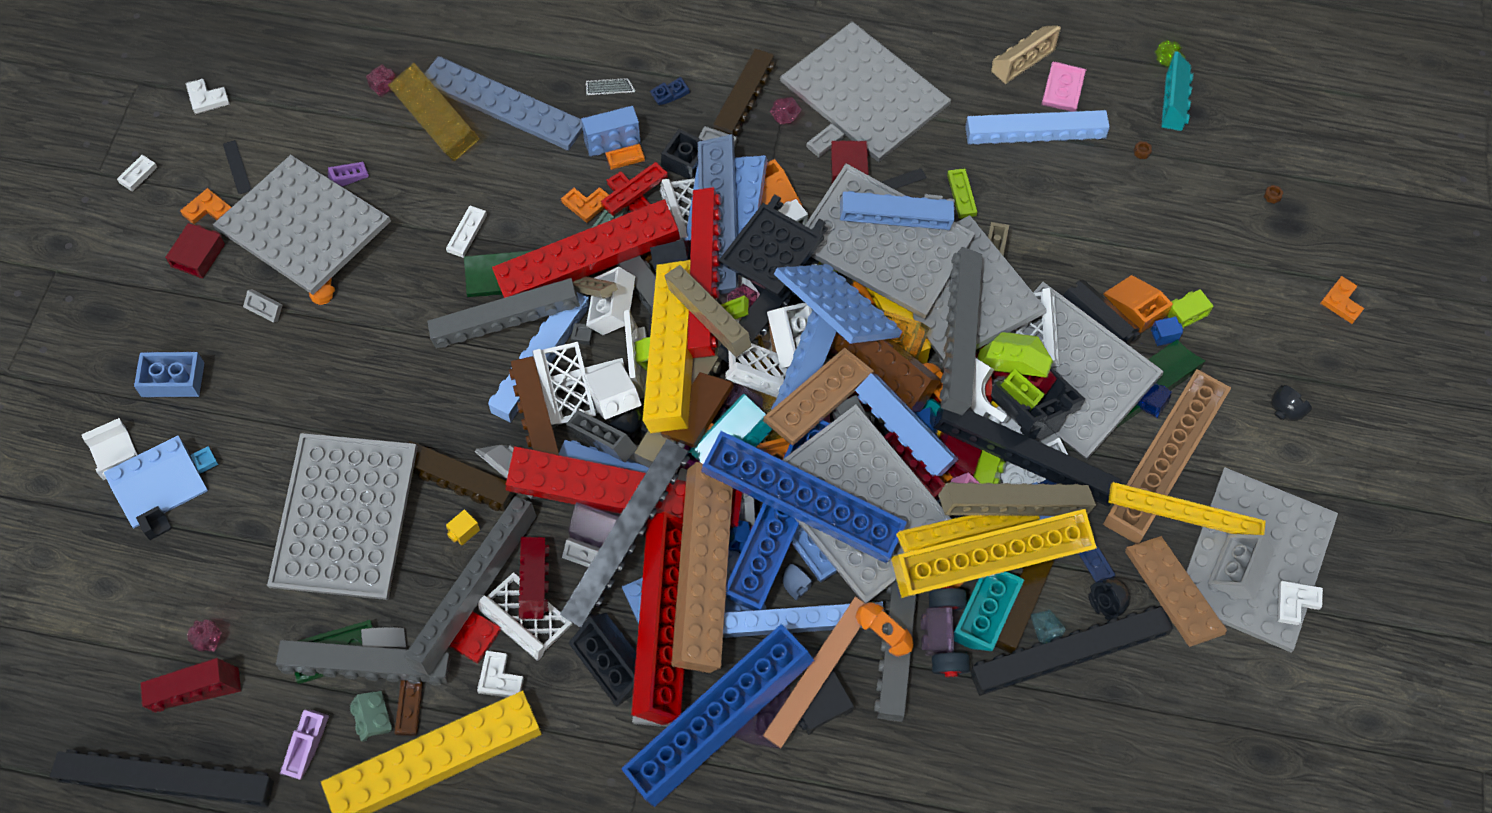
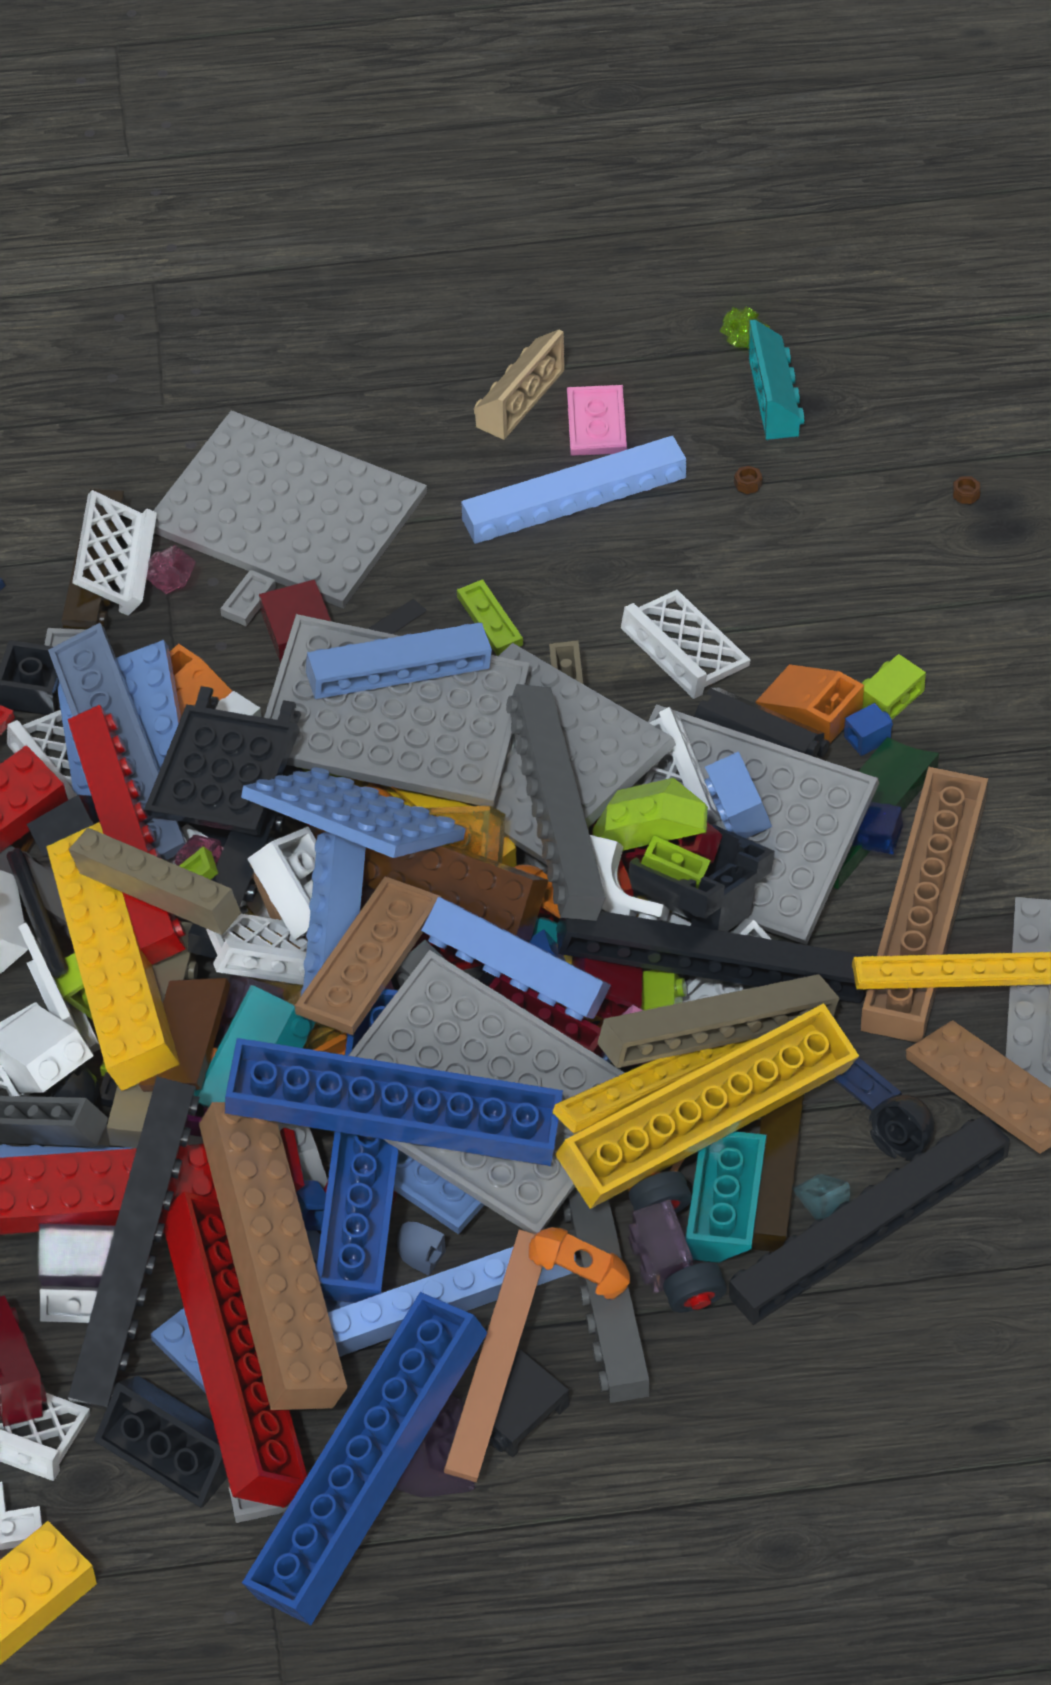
camera: 15 degrees left, 10 degrees down
none -> black axle [7,848,68,978]
none -> white fence [72,490,157,616]
none -> white fence [621,590,750,699]
none -> medium blue brick [704,751,772,838]

